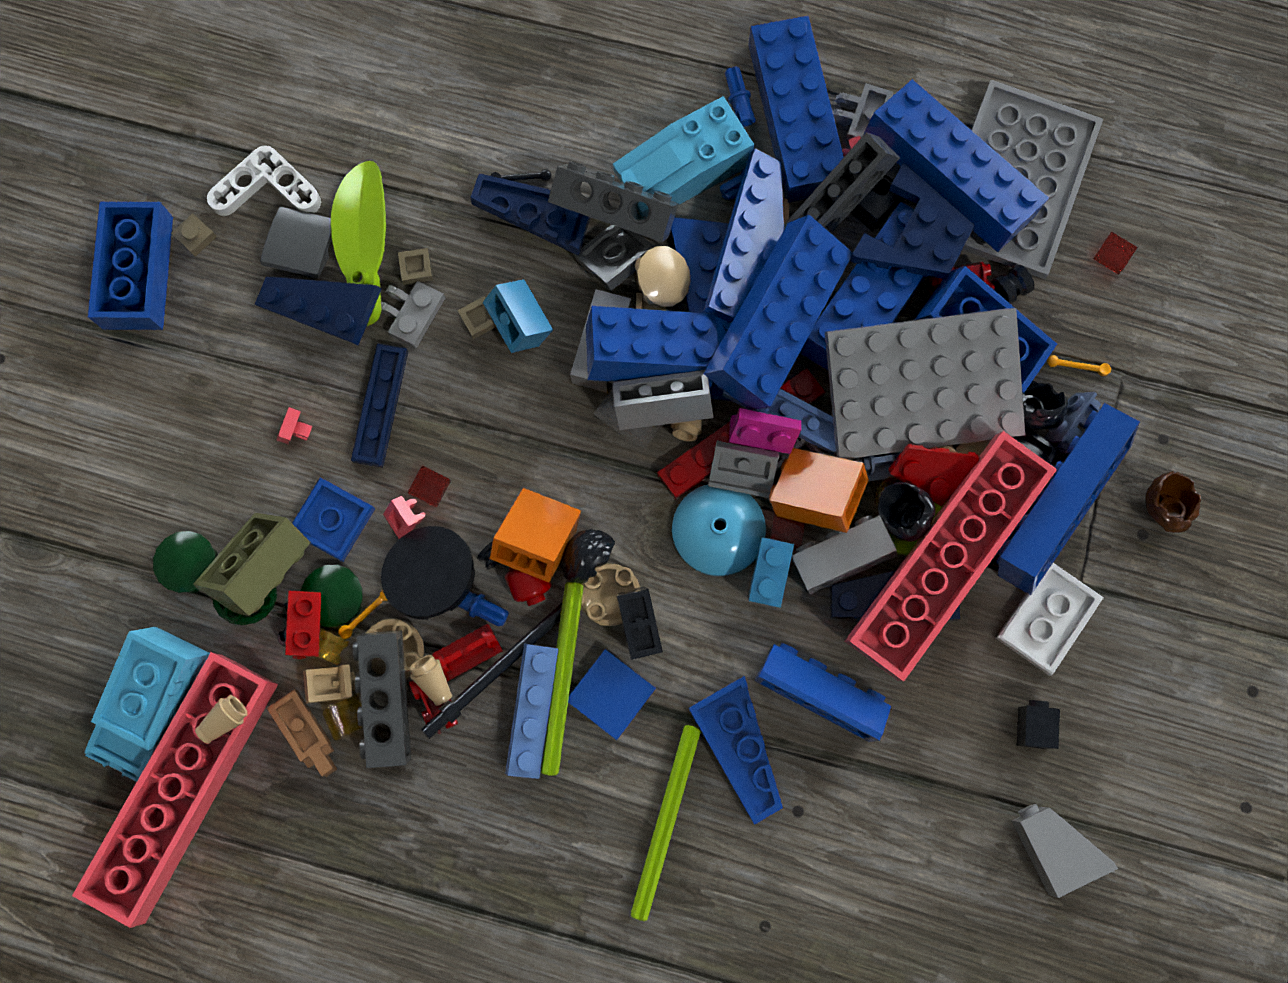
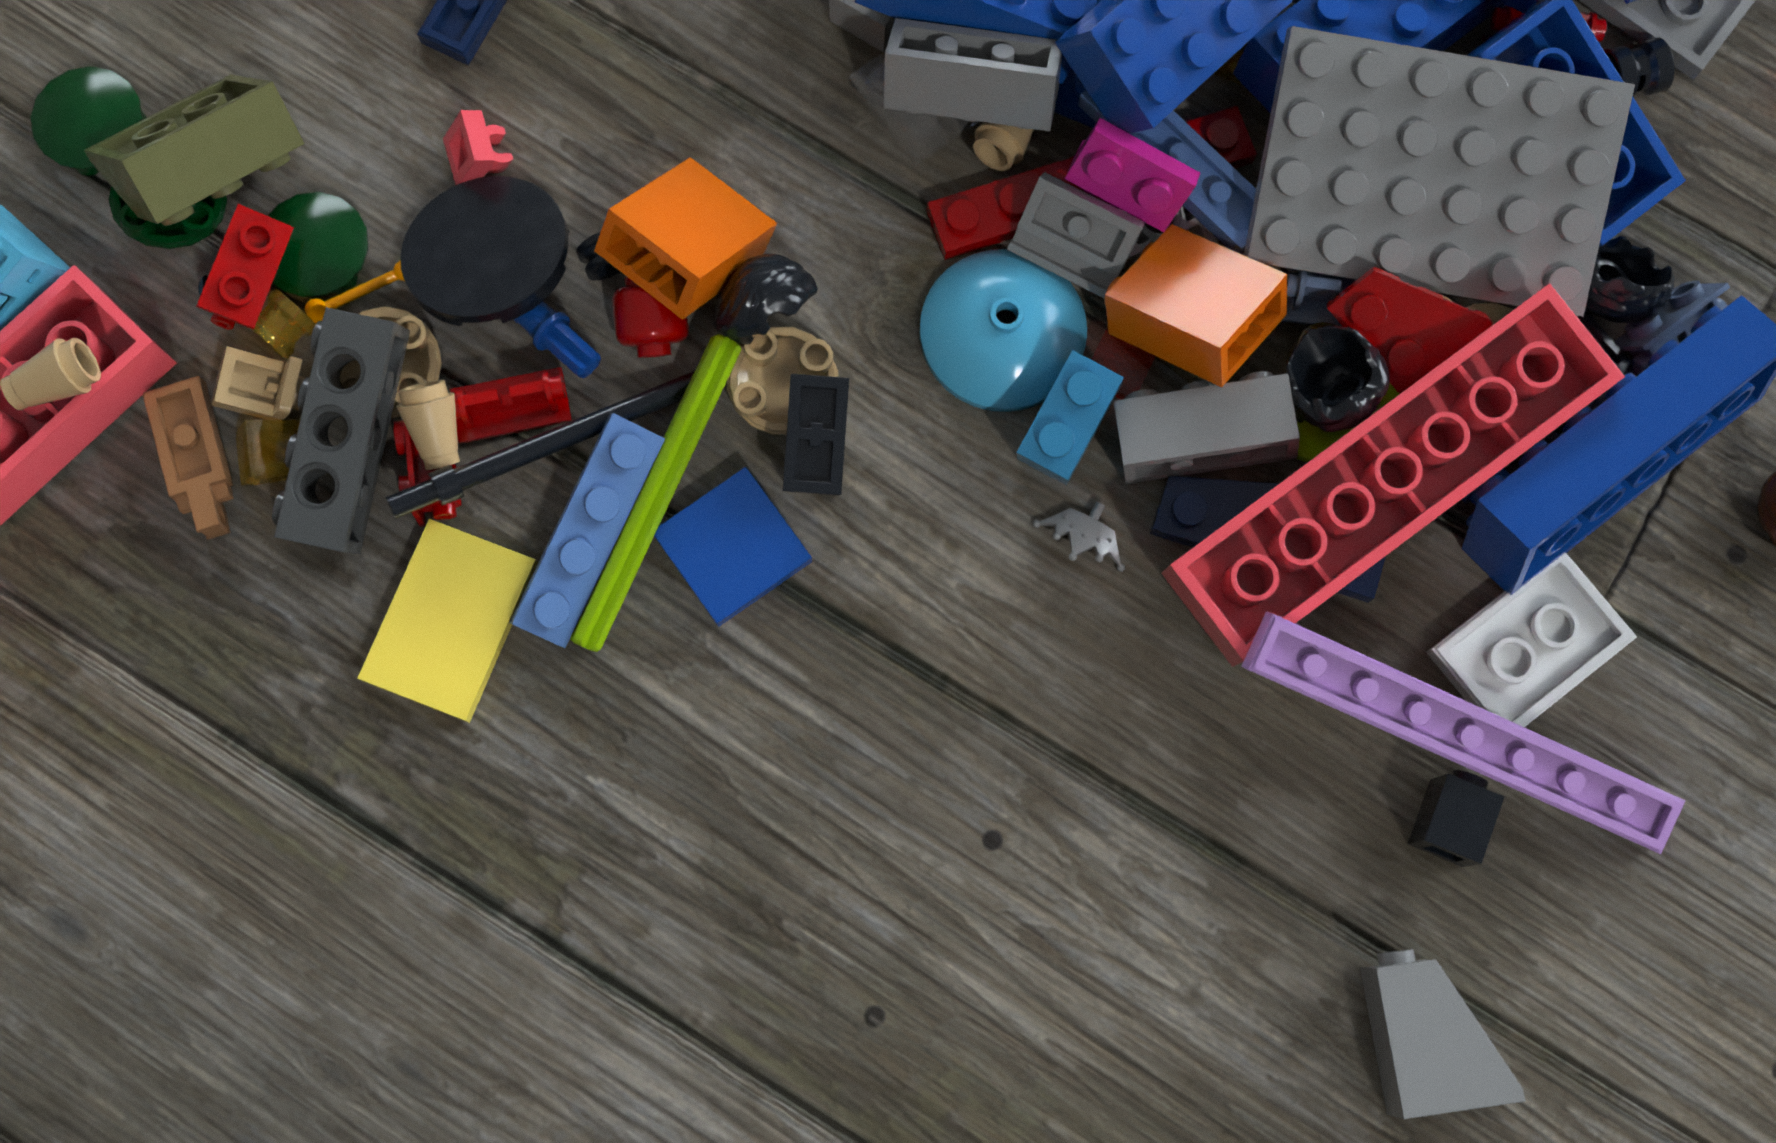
camera: 10 degrees right, 0 degrees up
blue tile [292,477,375,562] -> none
clear red tile [407,466,451,508] -> none
lime axle [631,725,701,921] -> none
blue wing [688,676,783,825] -> none
blue slope [754,643,891,742] -> none
light orange hinge [1047,355,1111,376] -> none
none -> light yellow tile [357,519,538,723]
none -> light grey piece [1033,502,1125,572]
none -> lavender tile [1241,611,1685,854]

